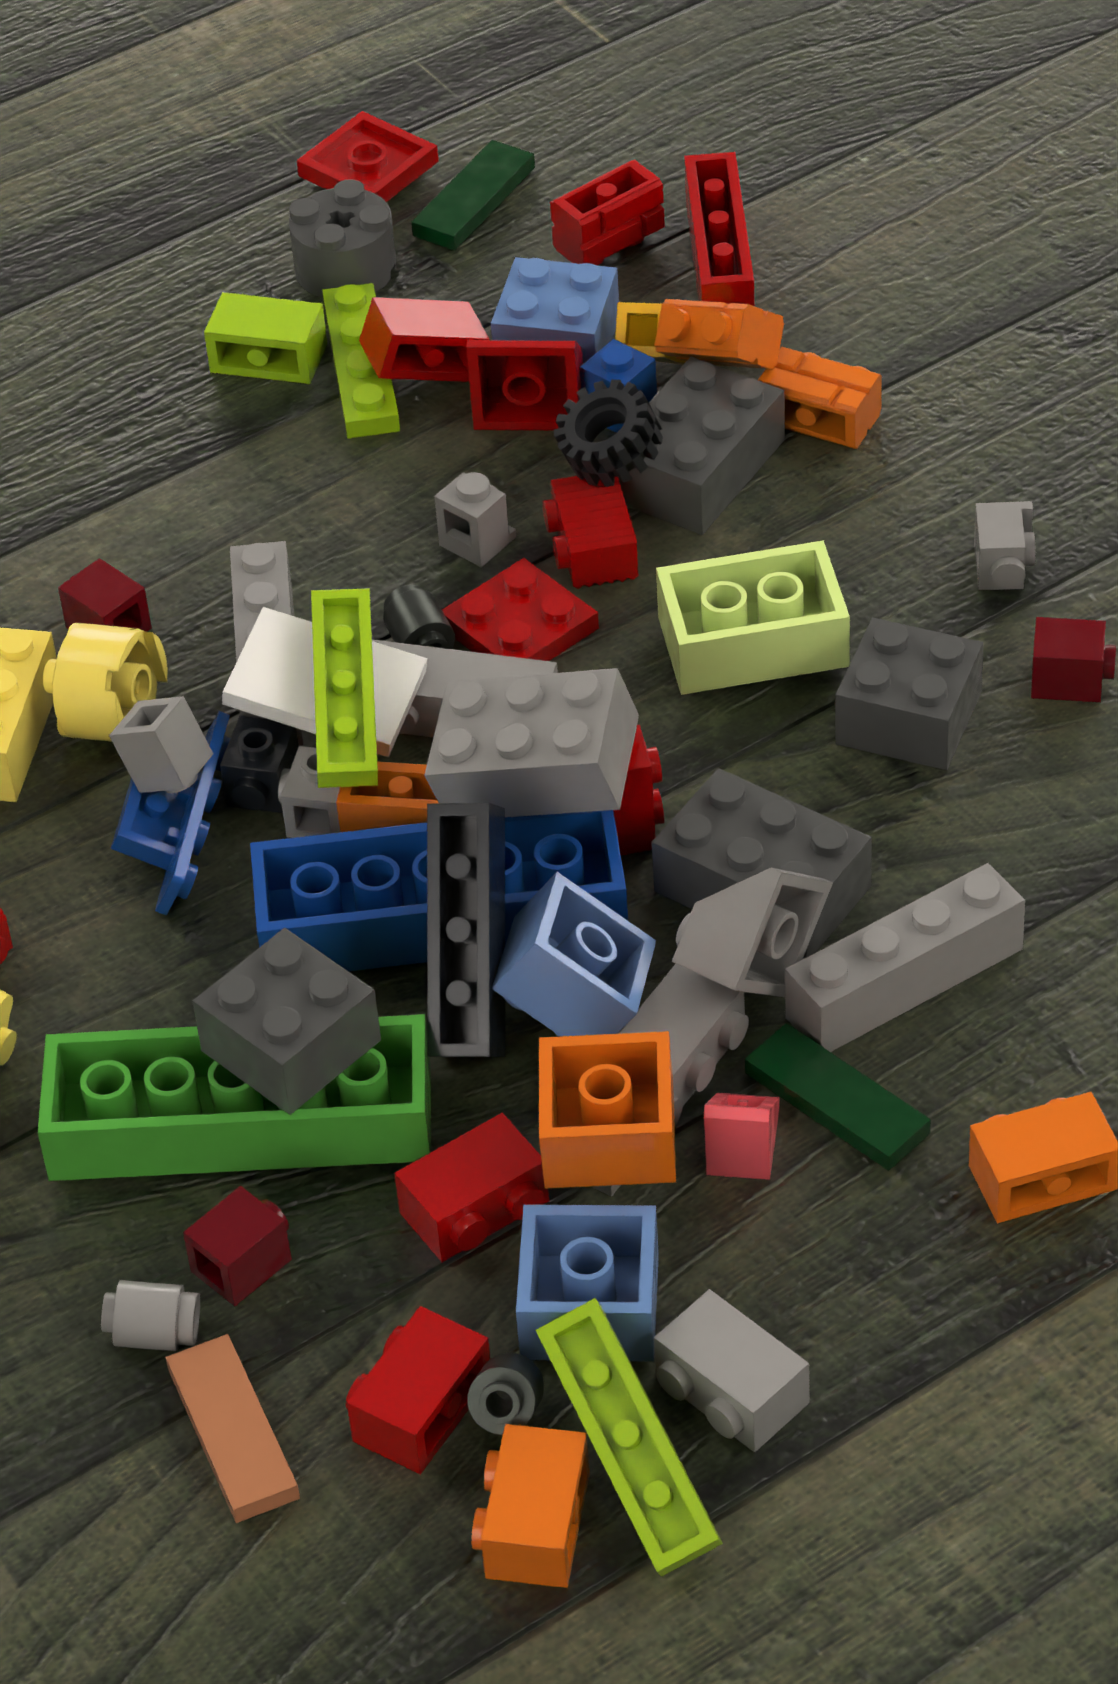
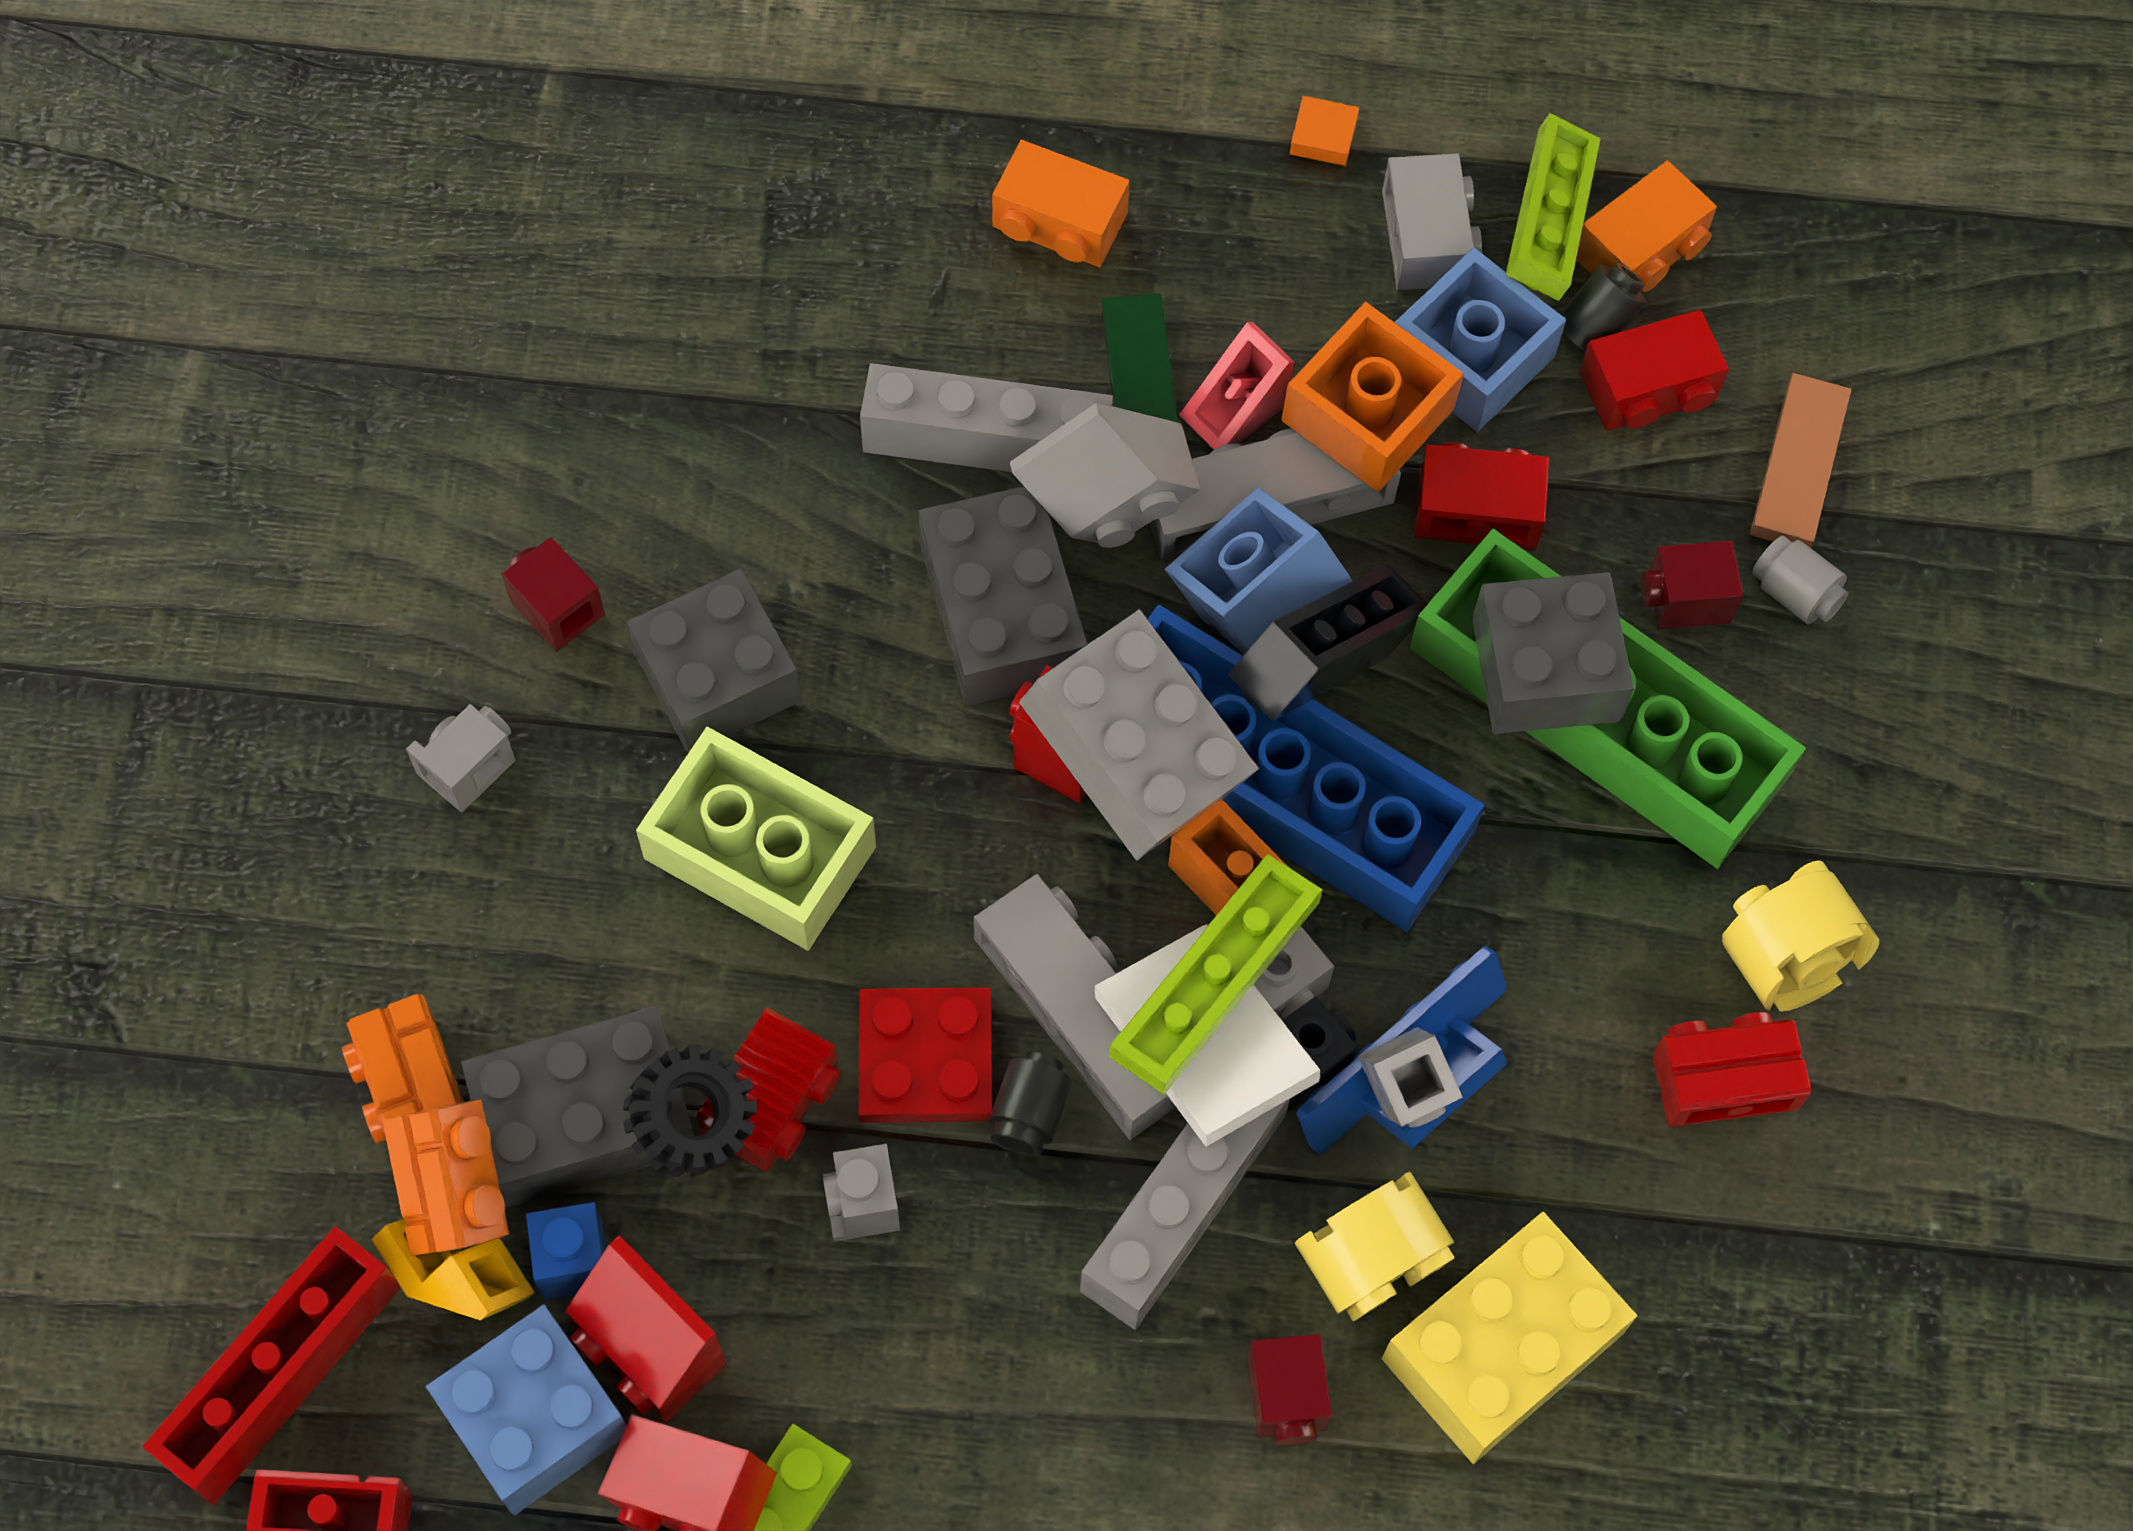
camera: 145 degrees left, 20 degrees up
none -> orange tile [1289,96,1360,166]

